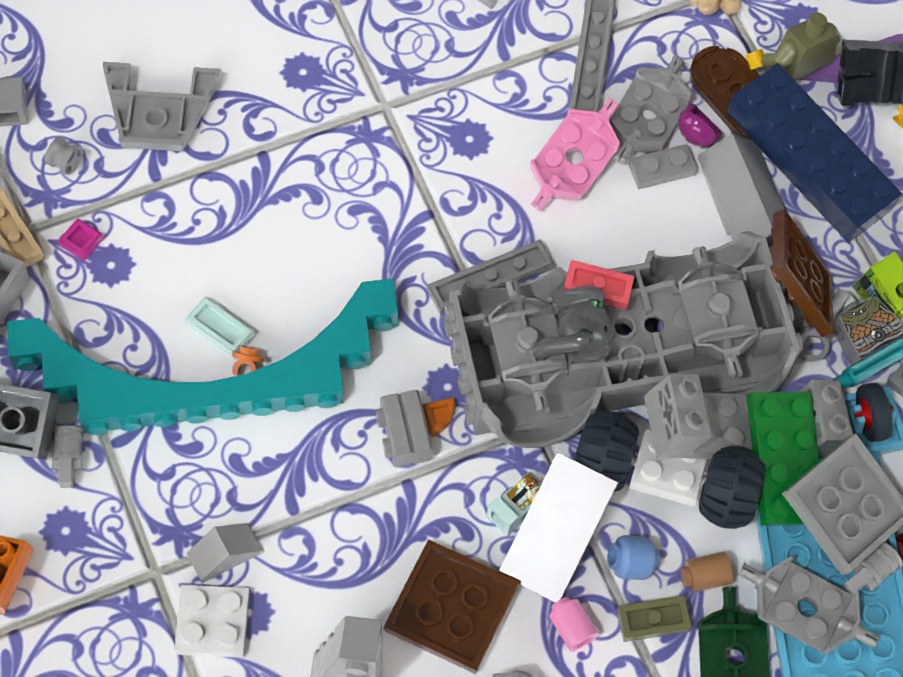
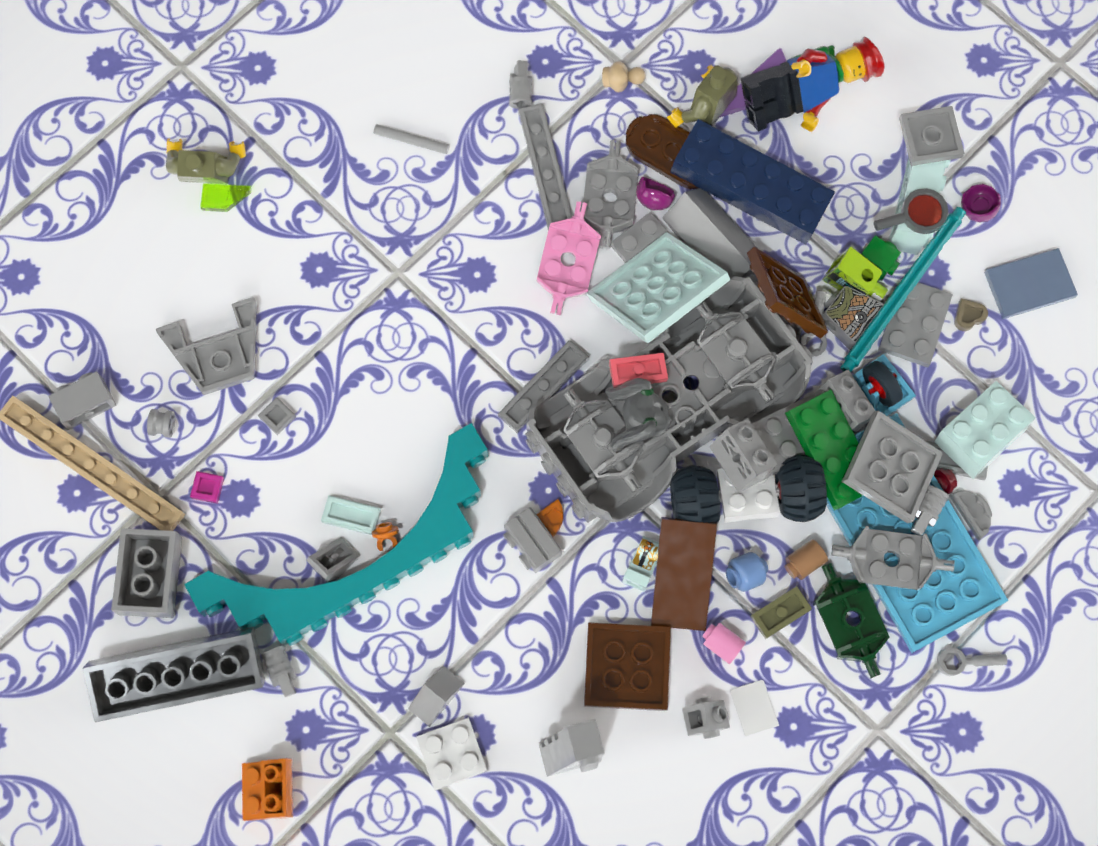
camera: 20 degrees left, 10 degrees up
none -> light grey tile [258,397,296,436]
none -> light grey slope [307,537,360,583]
none -> light aqua plate [587,232,730,344]

